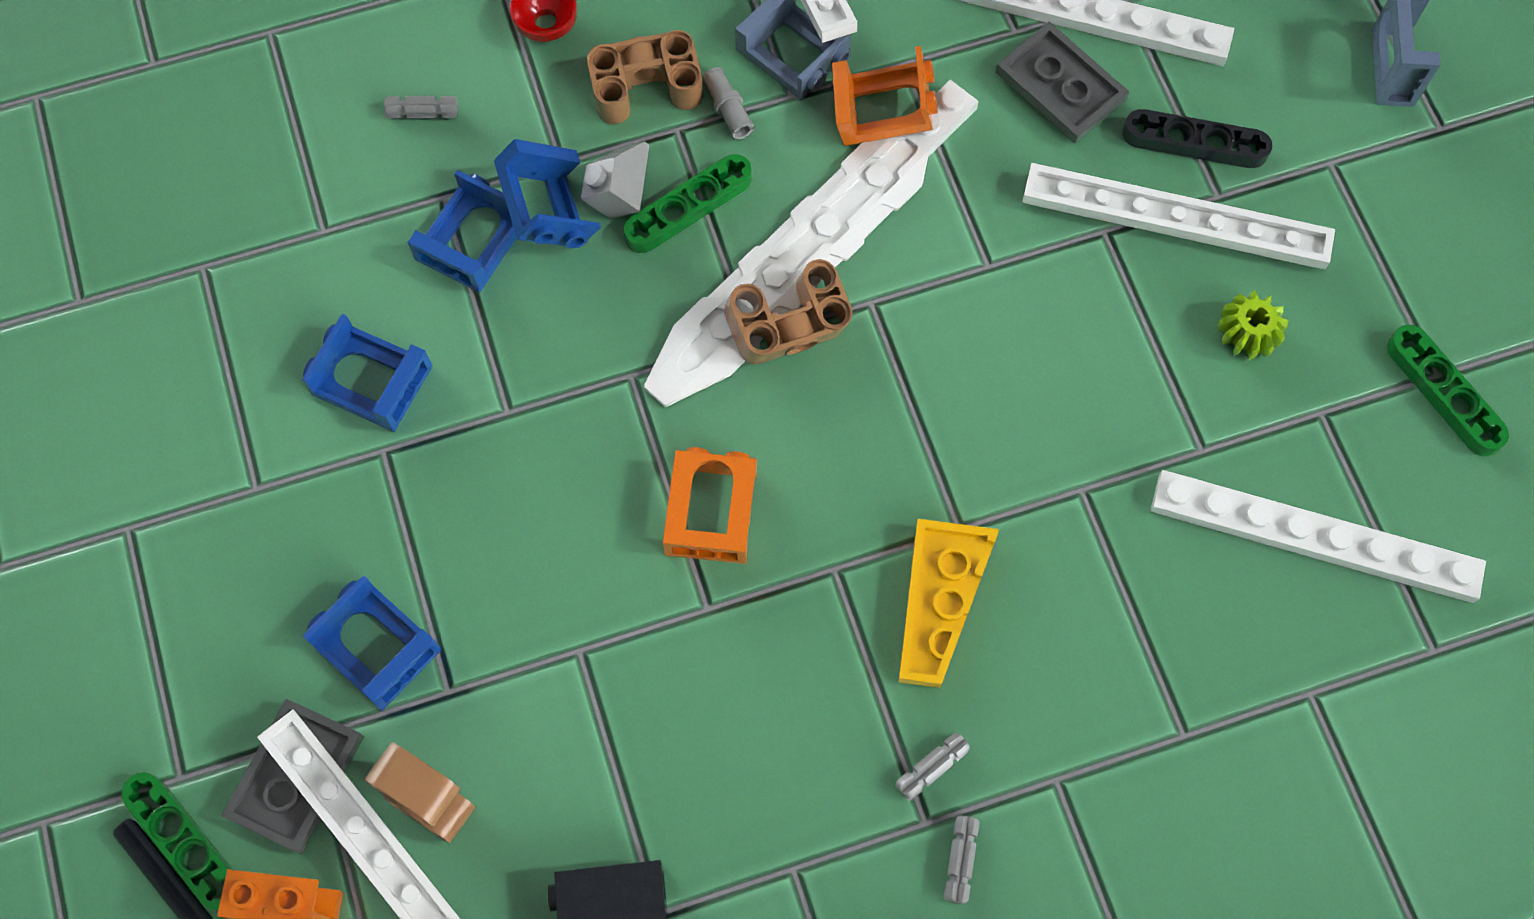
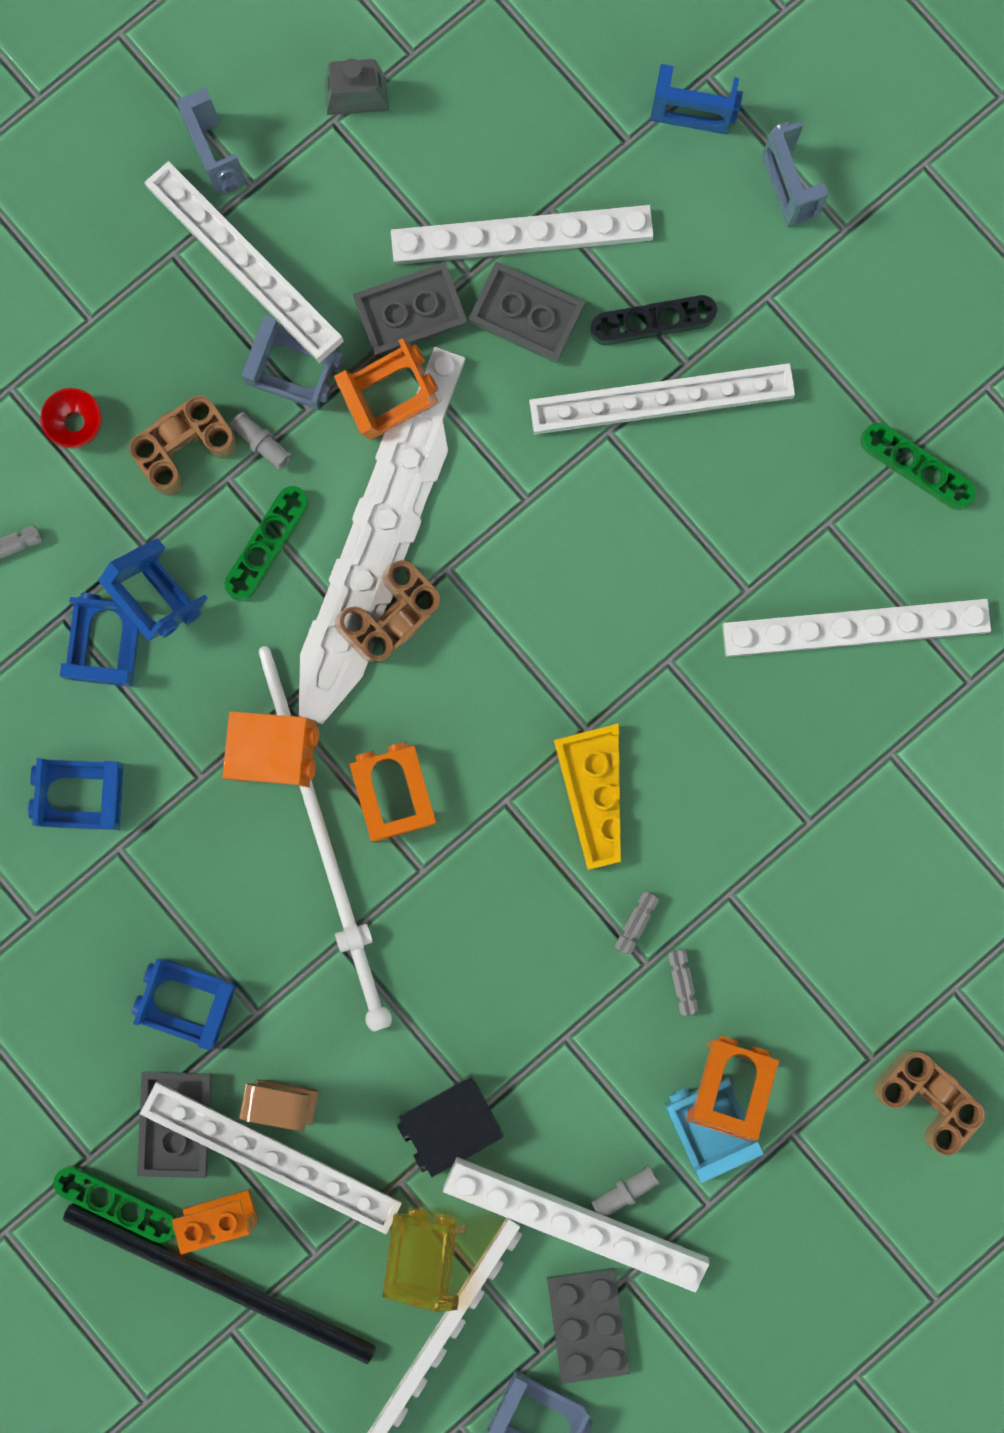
camera: 25 degrees left, 15 degrees up
light grey slope [581,141,649,219] -> none
lime gear [1217,290,1289,360] -> none
none -> orange panel [222,711,319,788]
none -> white bar [259,646,392,1031]
none -> dark grey plate [353,262,468,358]

